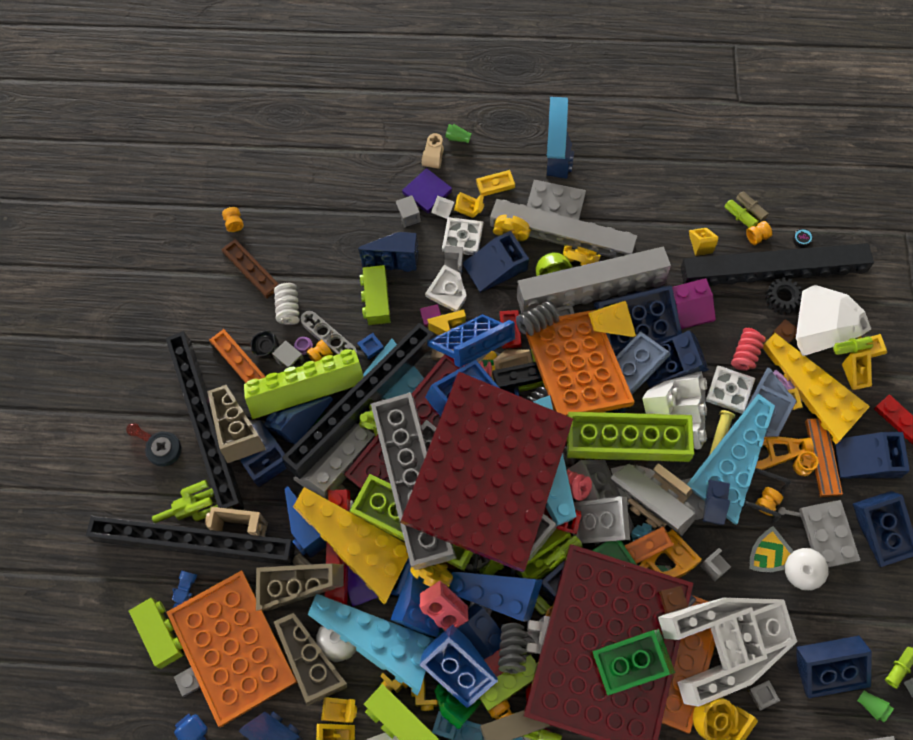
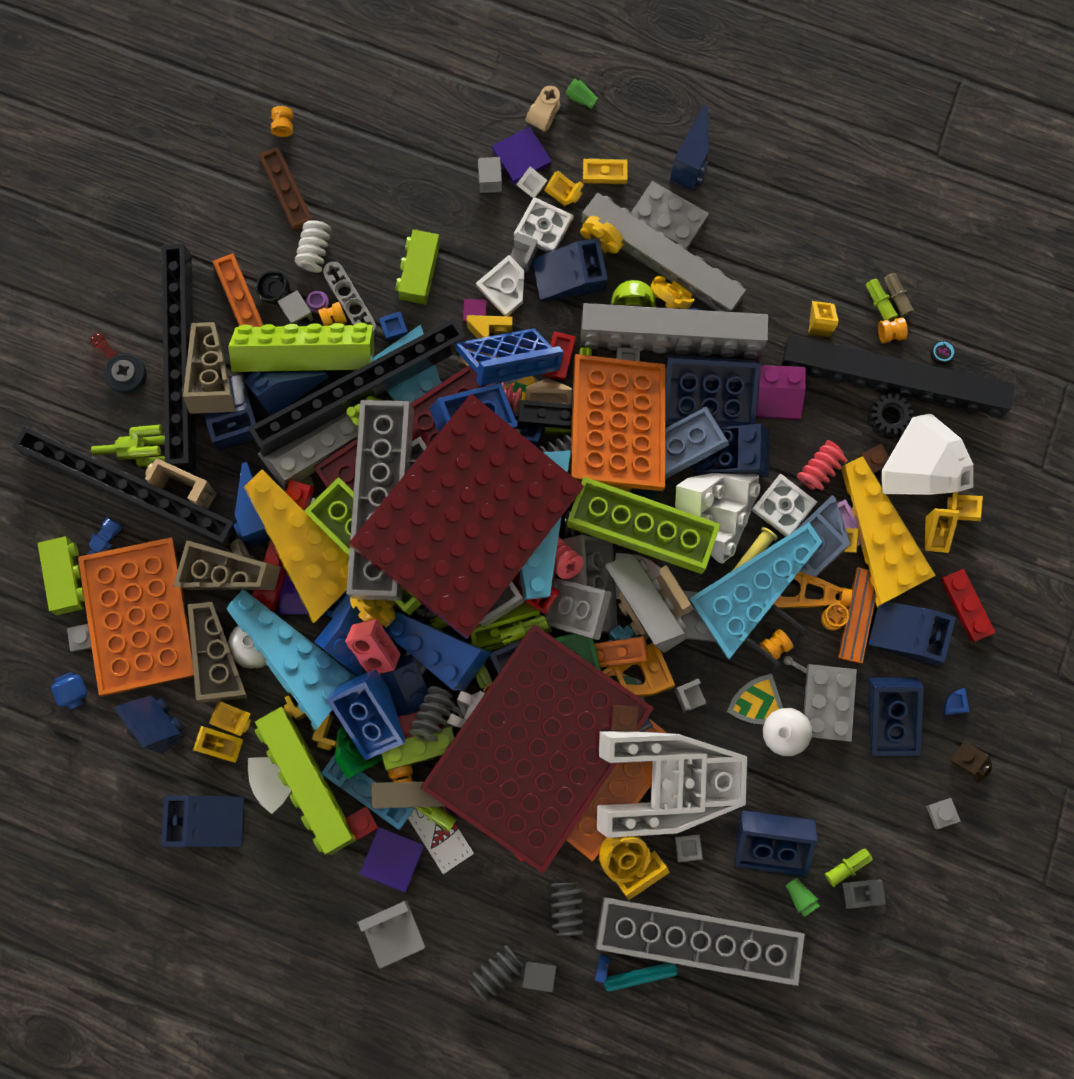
camera: 10 degrees right, 10 degrees up
dark blue slope [358,232,419,272] -> none
dark grey piece [516,301,560,336] -> none
dark azure slope [547,97,568,159] -> none
yellow wing [588,301,636,337] -> none
green slope [592,629,675,695] -> none
dark blue slope [703,480,730,525] -> none
lime axle [833,336,873,355] -> none

